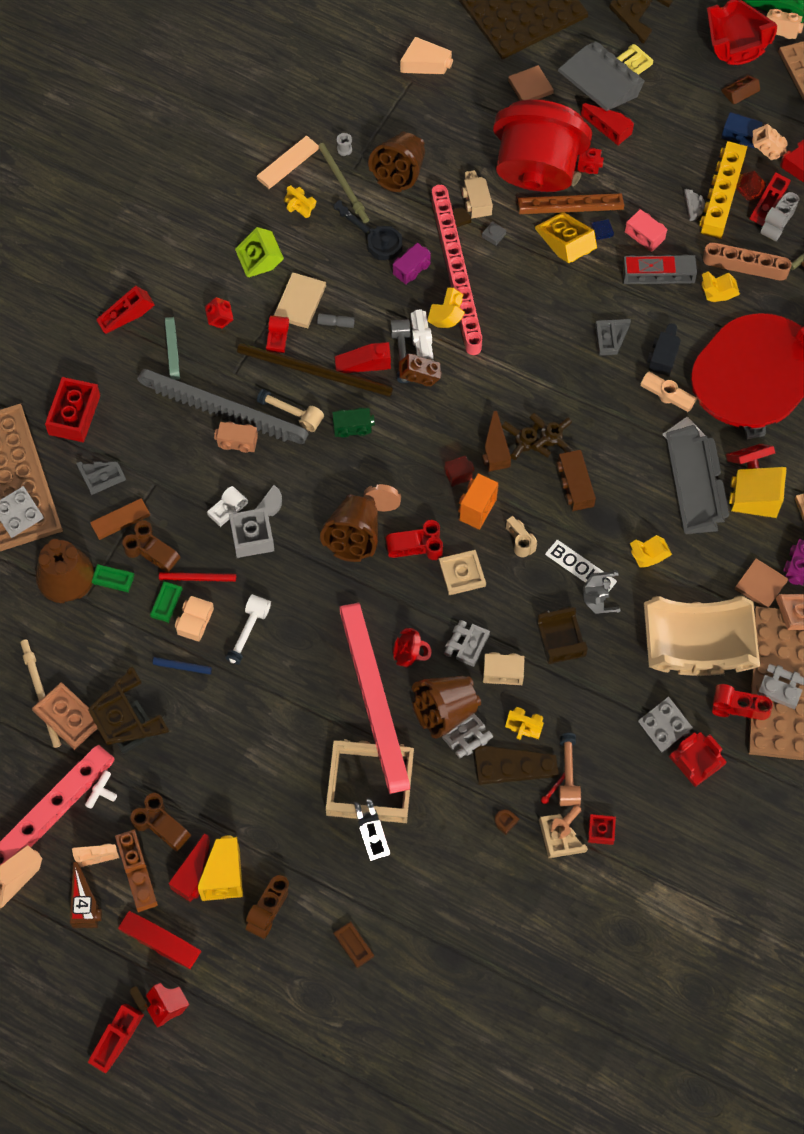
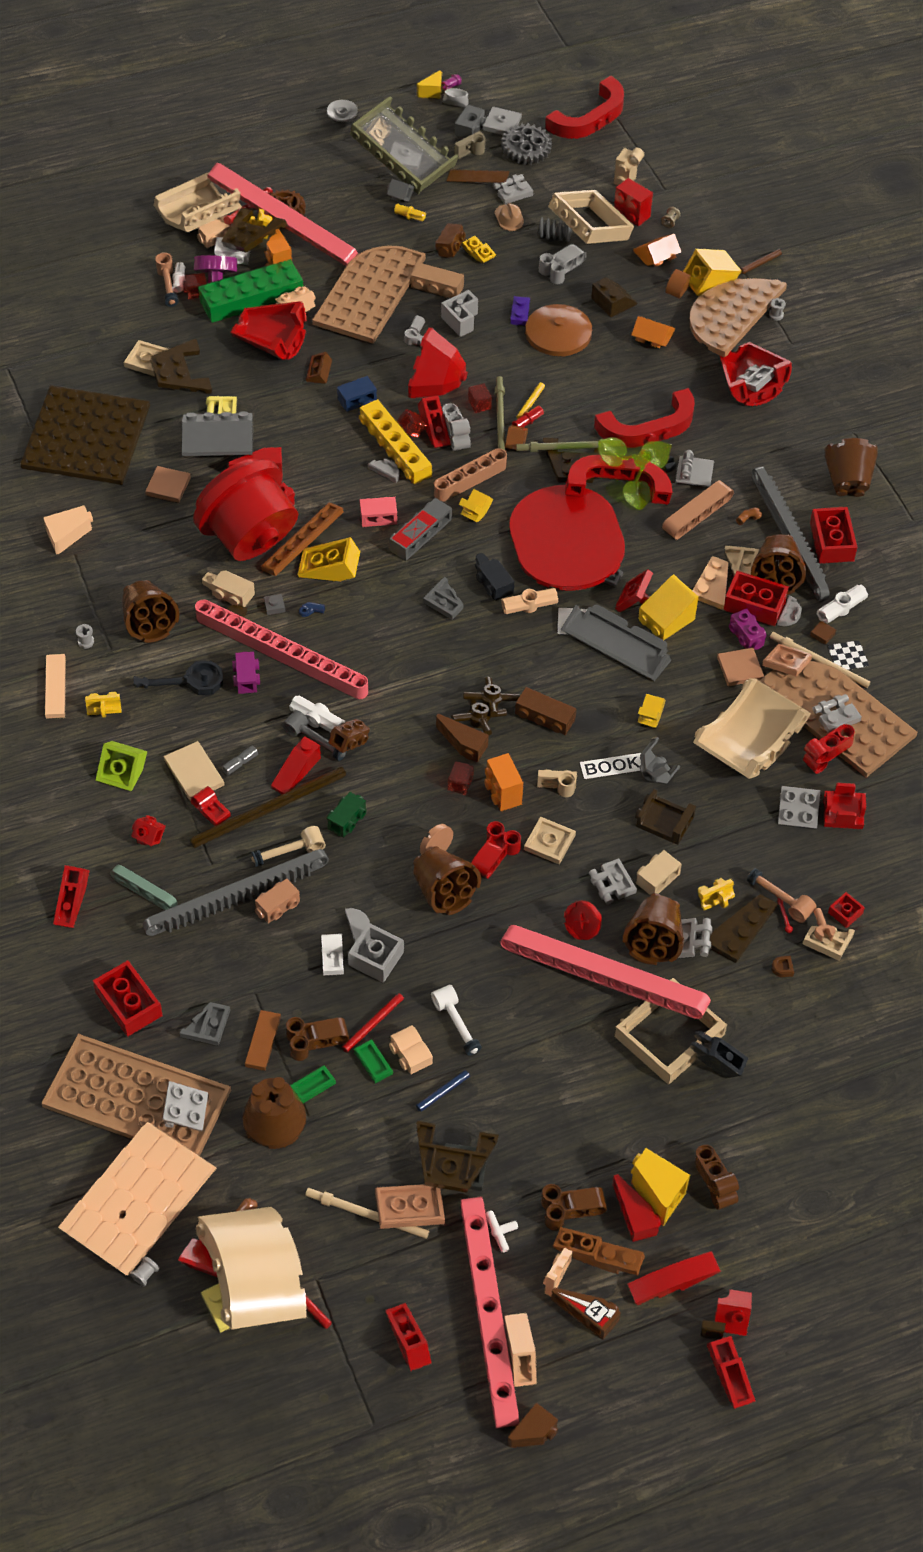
camera: 50 degrees left, 10 degrees down
olive bar [319,143,369,223] -> none
reddish brown tile [333,921,374,968] -> none
yellow brick [427,288,464,328] -> none
clear blue tile [591,219,614,240] -> none
light nougat brick [752,124,787,160] -> none
none -> dark blue arm [299,602,325,617]

